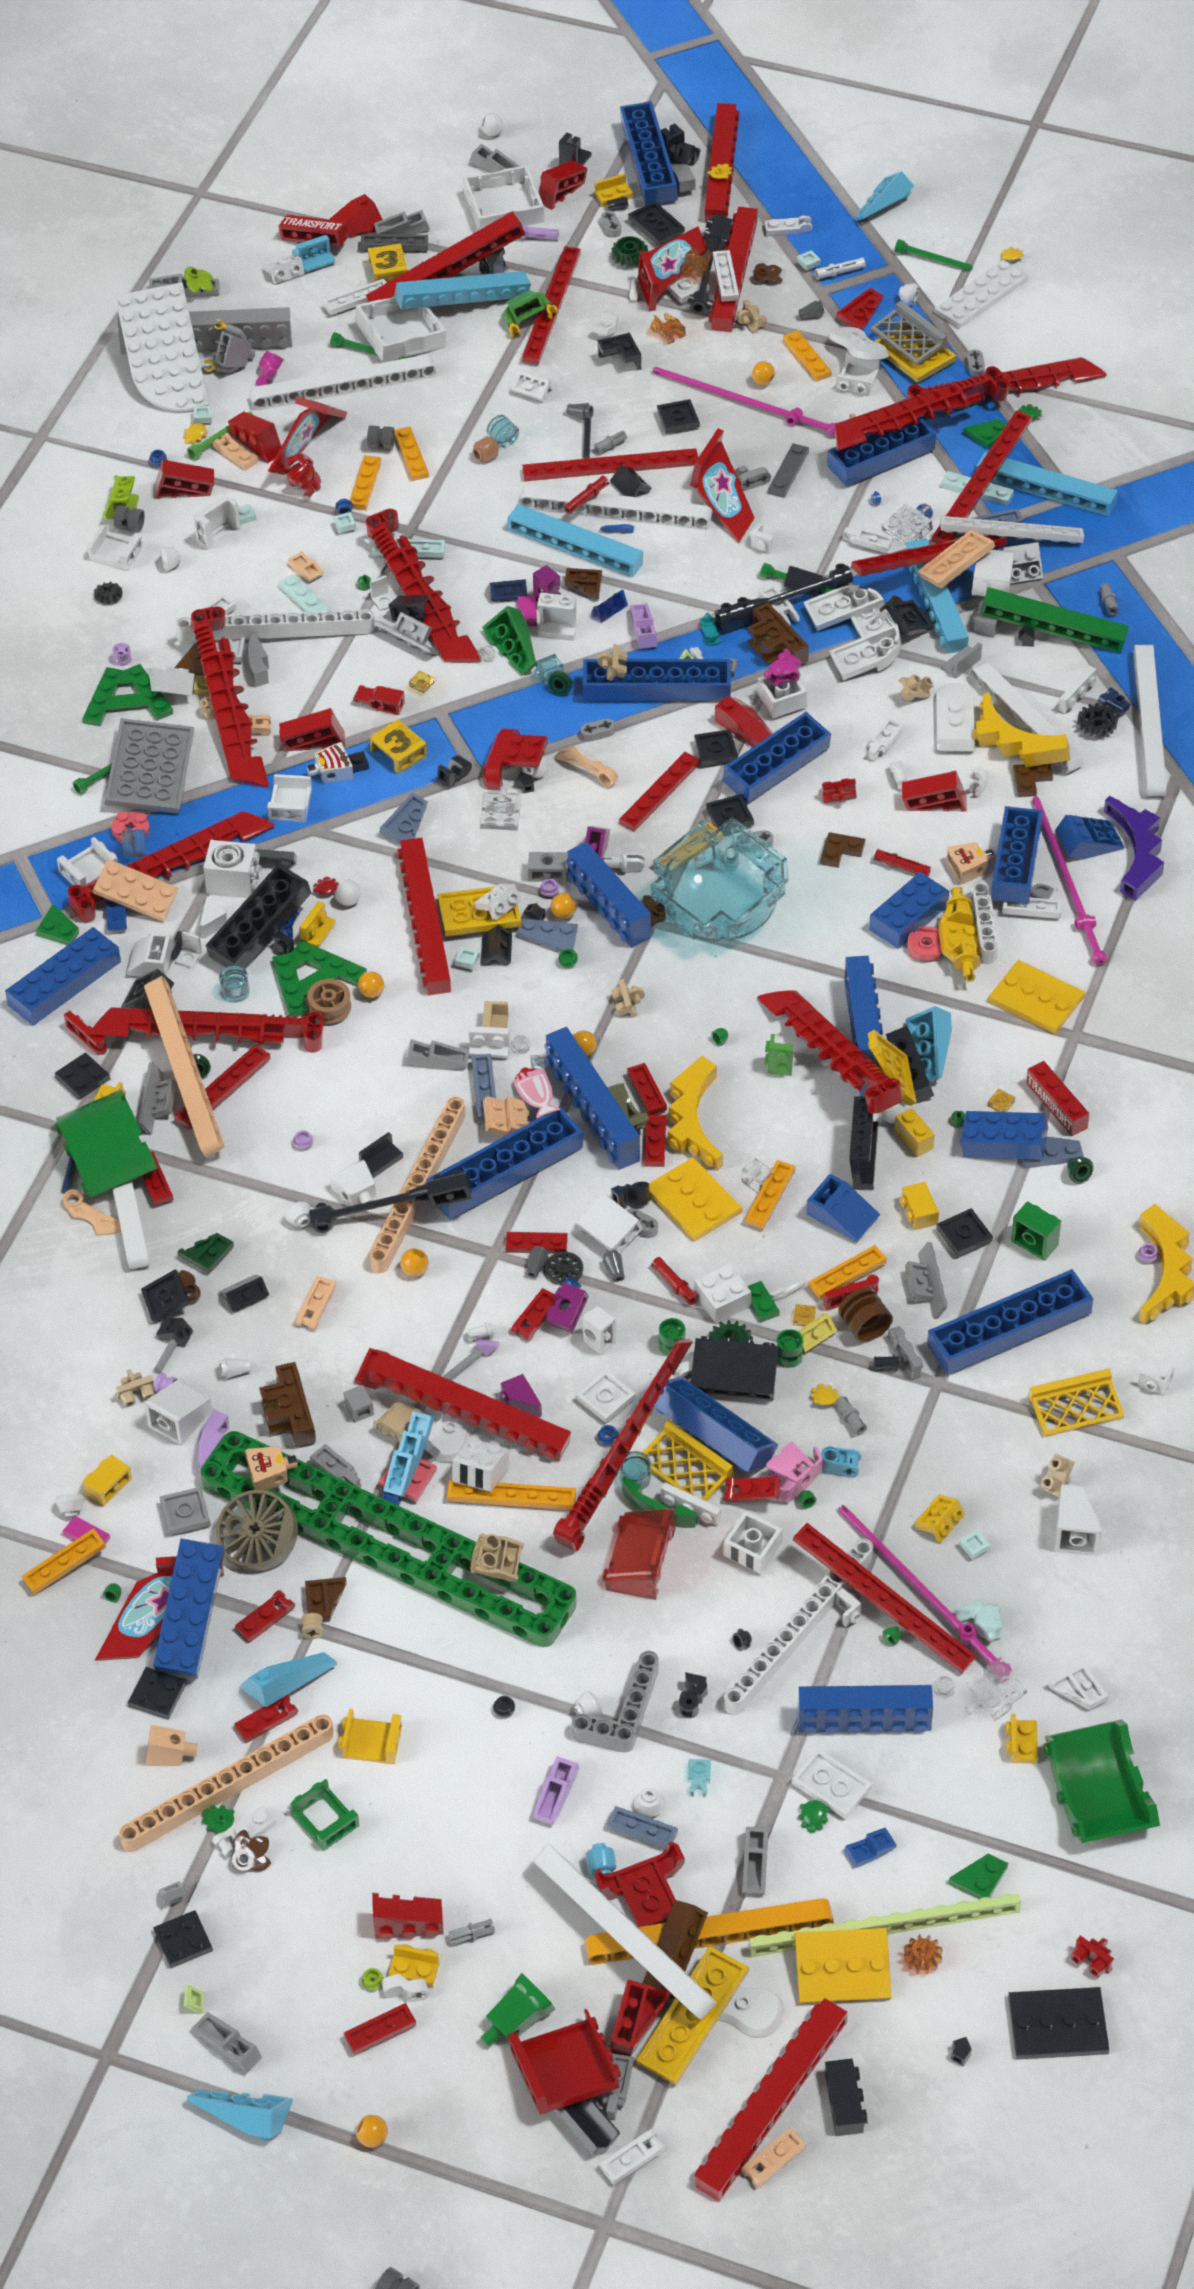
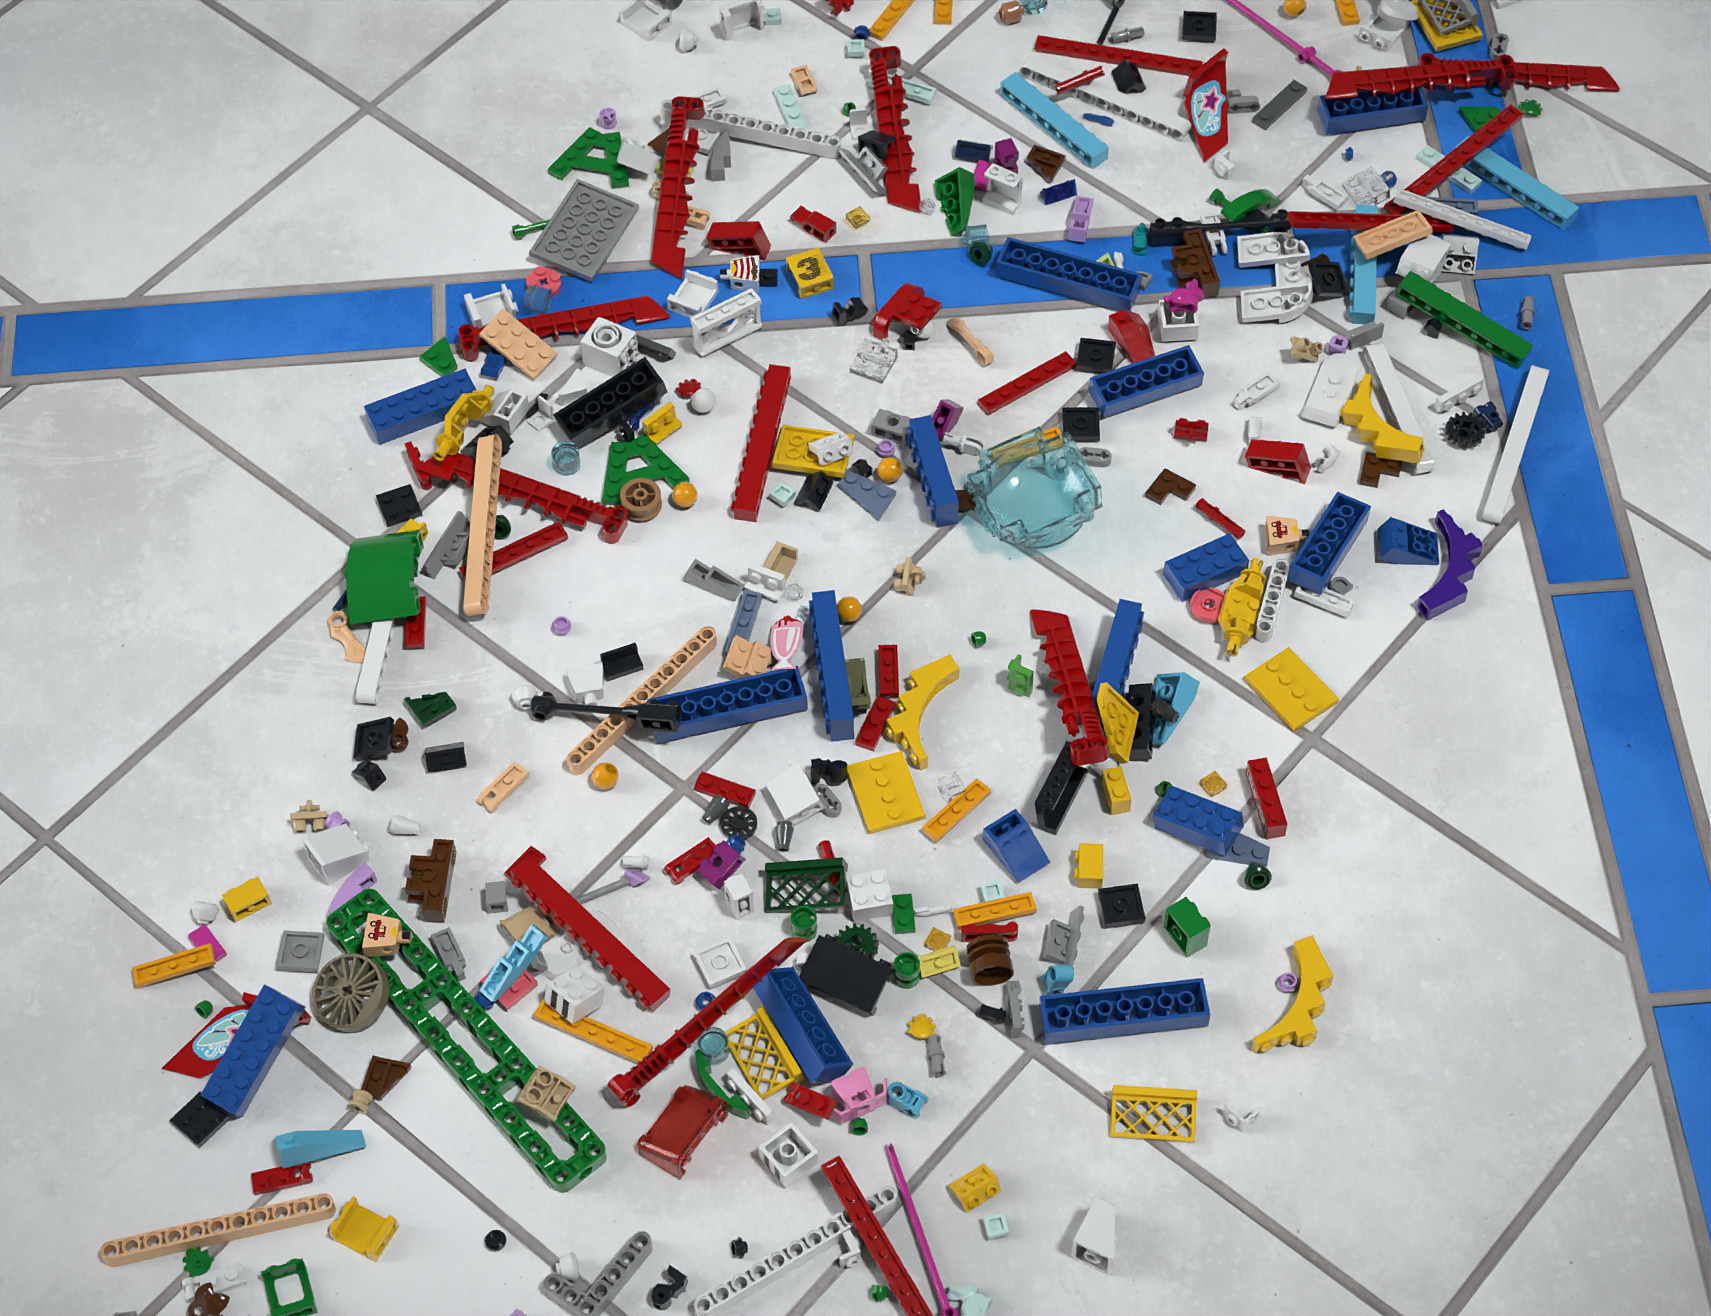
camera: 20 degrees right, 5 degrees up
pearl dark grey gear [94,581,123,604] -> none
light nougat torso [146,1725,198,1766] -> none
light grey bar [154,1339,178,1374] -> none
red plate [235,1590,295,1643] -> none
sand blue wing [379,792,428,844] -> none
magenta slope [499,1374,542,1418] -> none
green plate [558,949,578,968] -> none
light grey beam [581,719,615,742] -> none
tan hips [597,644,628,681] -> none
dark pink bar [1032,796,1107,965] -> none
tan hips [1040,1453,1075,1497] -> none
none -> yellow plate [433,385,495,461]
none -> white fence [690,288,762,357]
none -> dark green fence [765,857,848,913]
none -> light aqua plate [980,880,1005,902]
none -> medium azure piece [1040,964,1074,995]
none -> clear smoke cone [1150,699,1180,723]
none -> green slope [1220,189,1281,223]
none -> lavender wheel [1328,335,1348,355]

